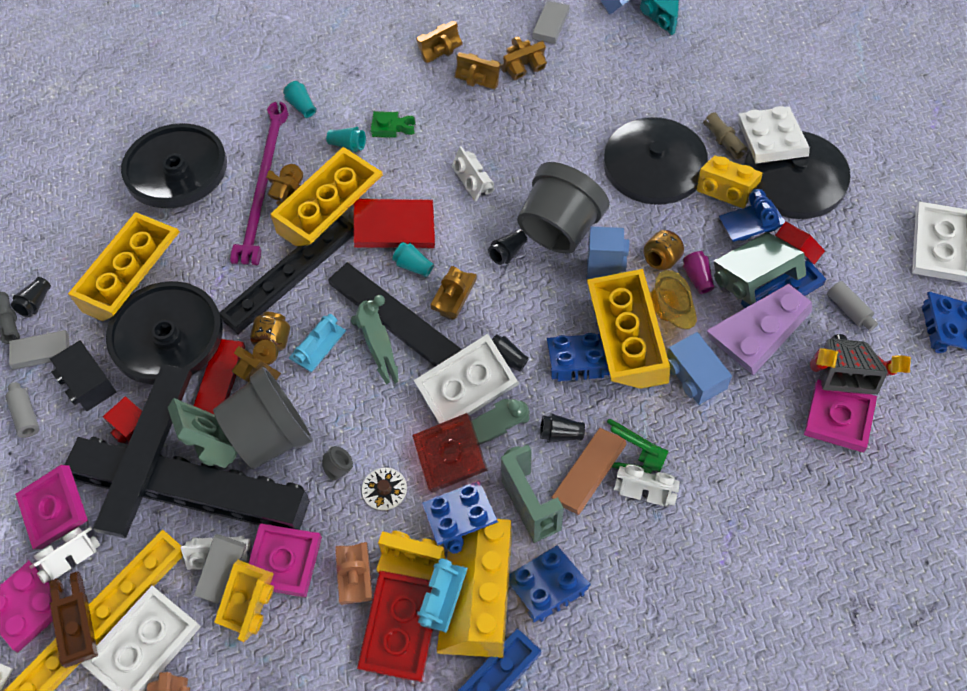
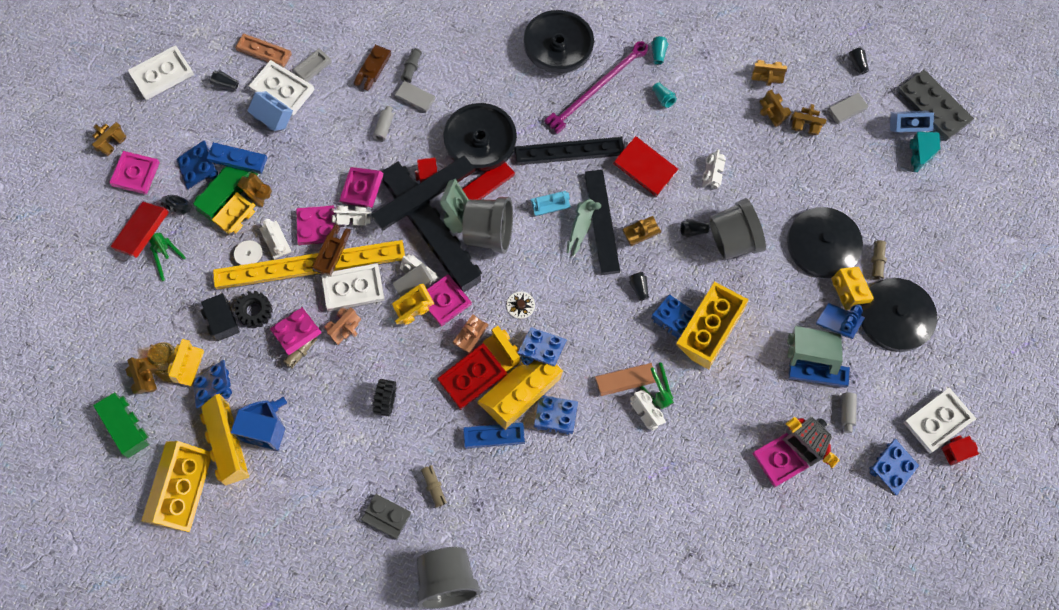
camera: 35 degrees right, 10 degrees up
black cone [11,277,51,317] -> none
black brick [50,340,117,411] -> none
yellow slope [68,212,180,321] -> none
pearl gold hips [232,340,281,382] -> none
pearl gold head [250,312,290,351] -> none
pearl gold hips [266,164,303,206] -> none
yellow slope [270,147,383,246] -> none
dark grey tile [322,446,353,480] -> none
green plate [371,111,416,138] -> none
teal cone [392,242,434,278] -> none
clear red plate [412,413,488,493] -> none
white plate [414,334,519,431] -> none
medium azure hinge [417,558,468,633] -> none
sand green piece [440,399,530,455] -> none
sand green panel [500,445,564,543] -> none
black cone [540,413,585,443] -> none
medium blue brick [587,227,629,279] -> none
pearl gold head [643,230,684,270] -> none
clear yellow piece [650,270,697,329] -> none
medium blue brick [667,332,732,405] -> none
magenta cone [682,251,715,294] -> none
lavender wedge [706,284,812,375] -> none
white plate [738,106,810,163] -> none
red piece [775,221,825,265] -> none

